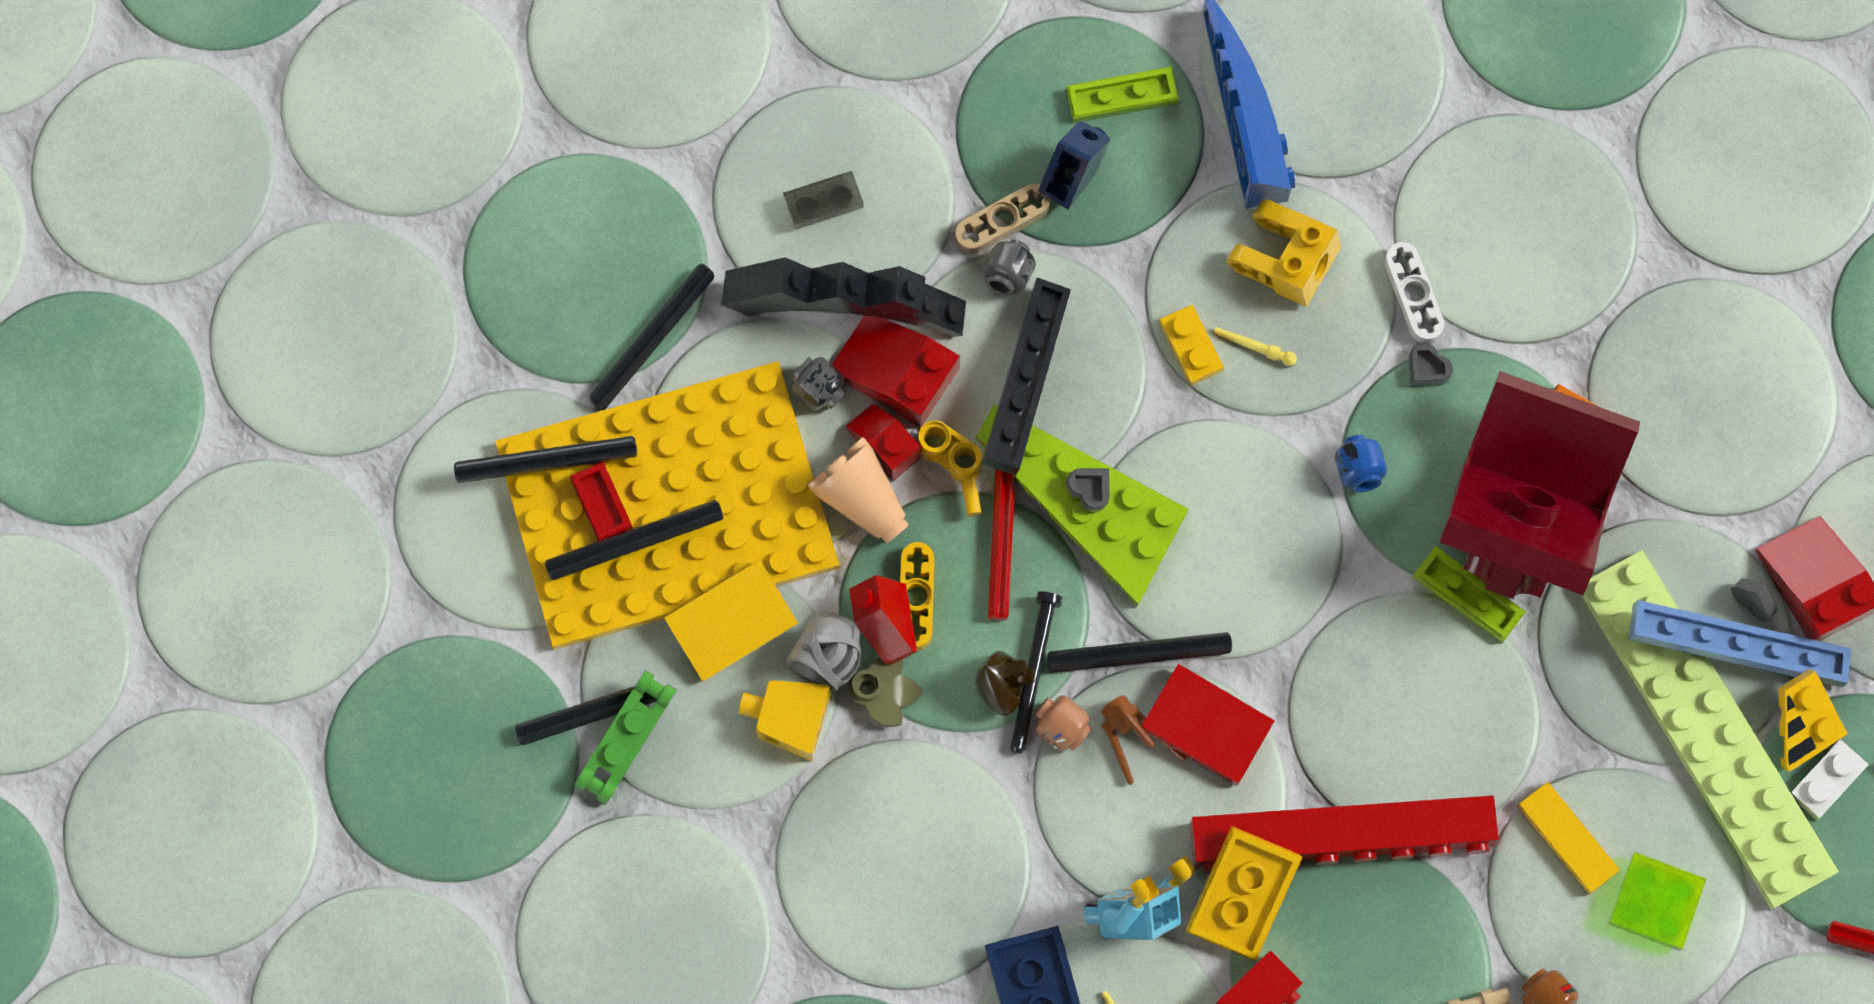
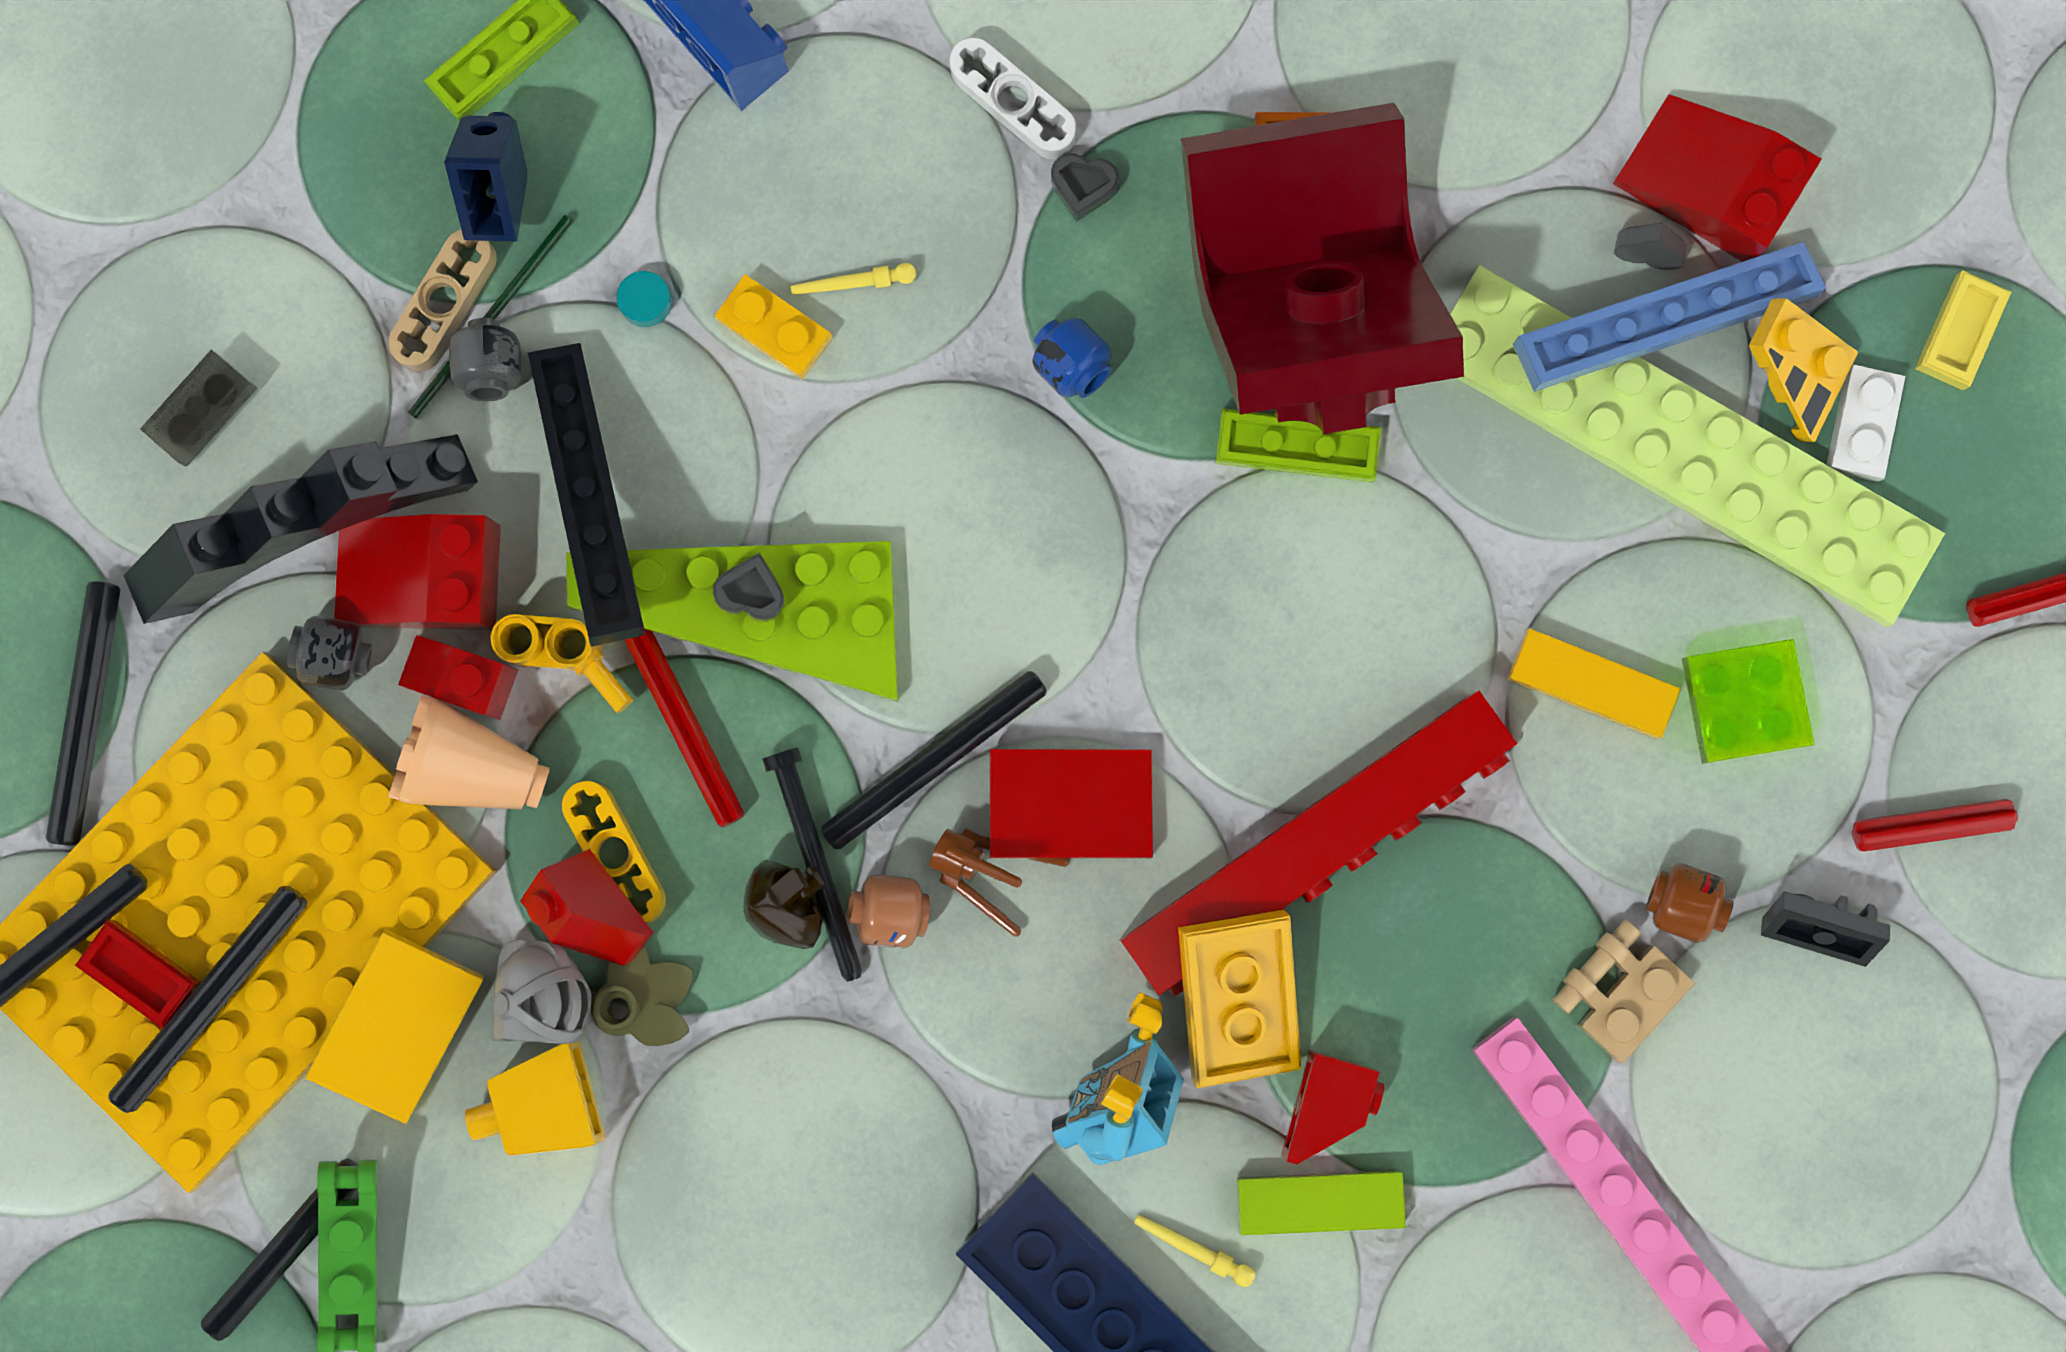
camera: 25 degrees left, 10 degrees up
yellow brick [1226,199,1341,307] -> none
none -> dark green piece [408,215,573,419]
none -> teal tile [616,271,672,327]

